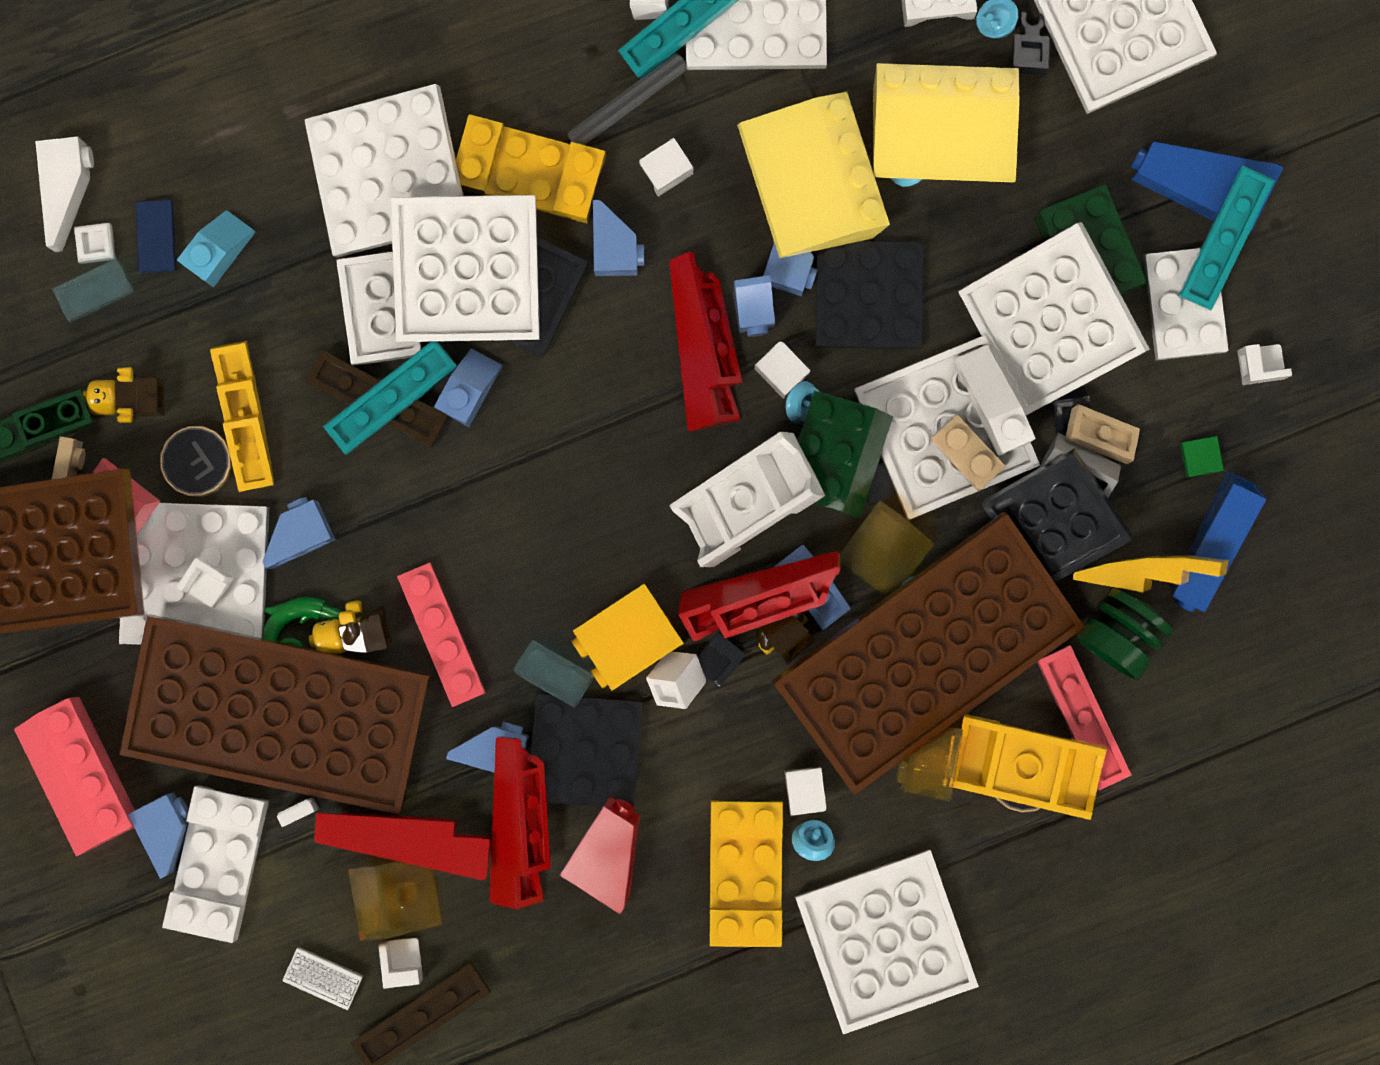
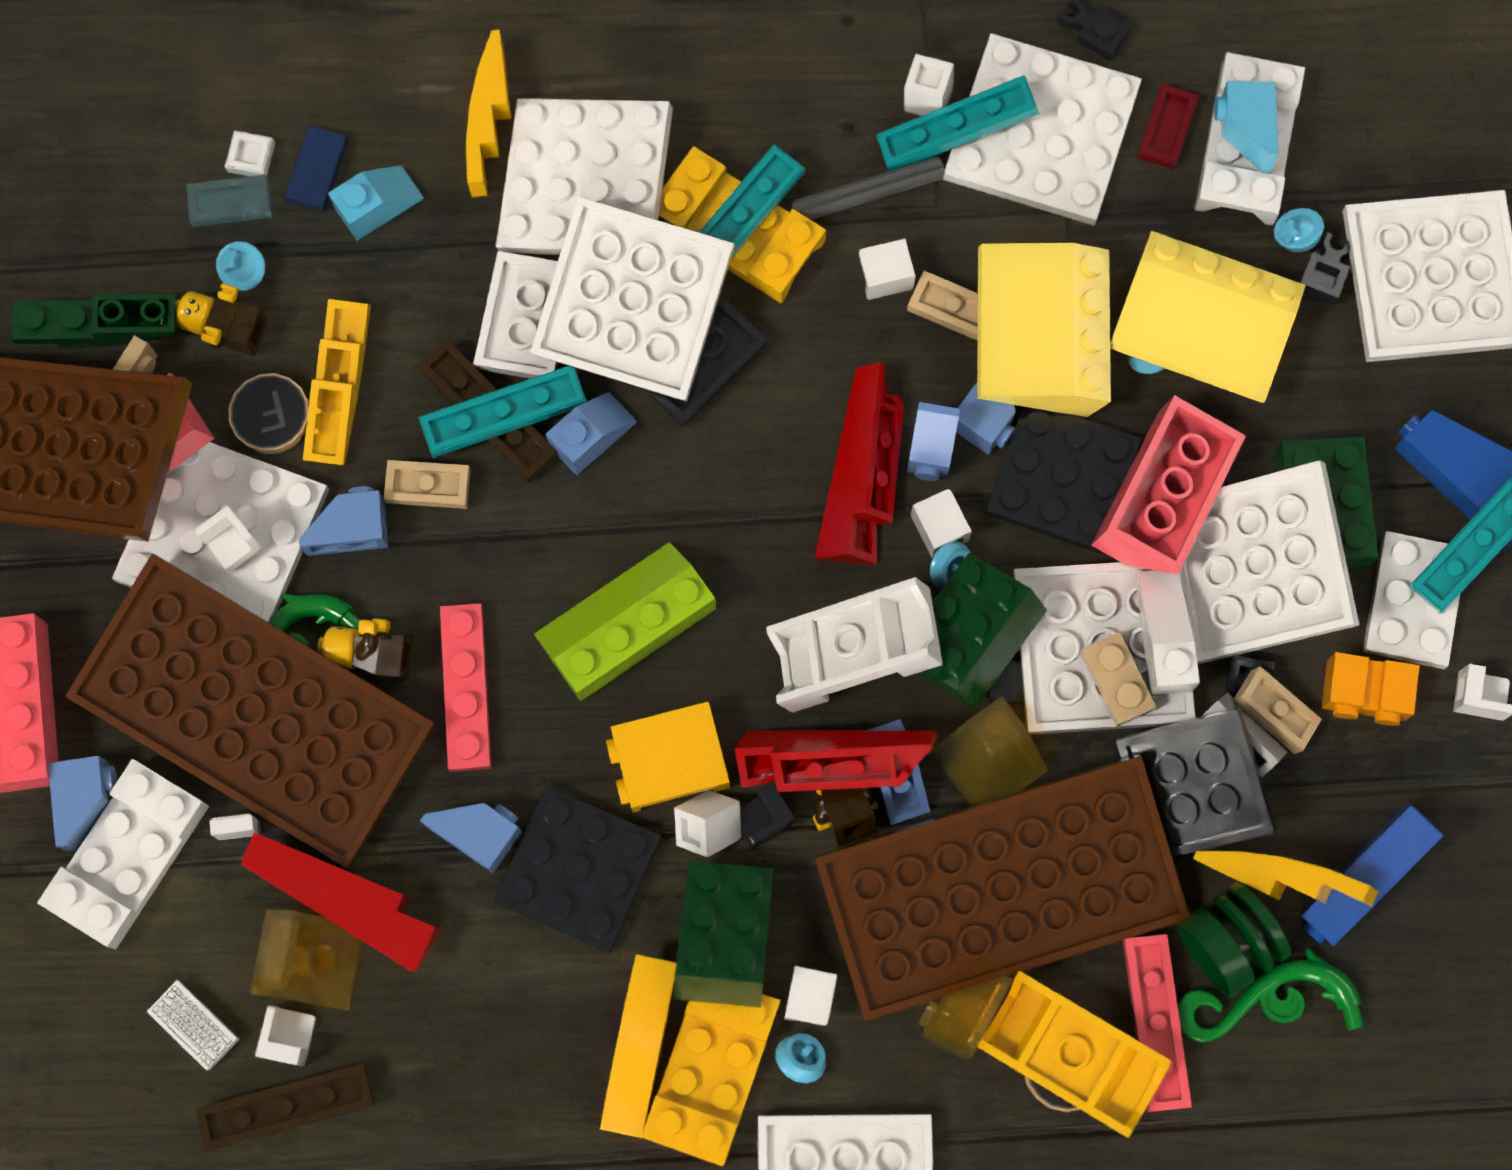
camera: 20 degrees right, 10 degrees down
white slope [35,137,94,252] -> none
red wedge [489,736,551,909] -> none
clear light blue plate [513,640,594,708] -> none
slope [560,796,640,914] -> none
medium blue slope [593,200,644,276] -> none
green tile [1180,436,1224,478] -> none
none -> medium azure hat [216,241,265,291]
none -> tan plate [384,460,471,509]
none -> yellow slope [466,30,511,197]
none -> lime slope [534,542,716,702]
none -> yellow slope [600,954,676,1138]
none -> dark green brick [675,861,773,1007]
none -> teal tile [698,144,805,261]
none -> tan plate [907,271,978,341]
none -> coral slope [1091,395,1246,574]
none -> green plant [1177,948,1364,1043]
none -> light orange brick [1321,652,1419,726]

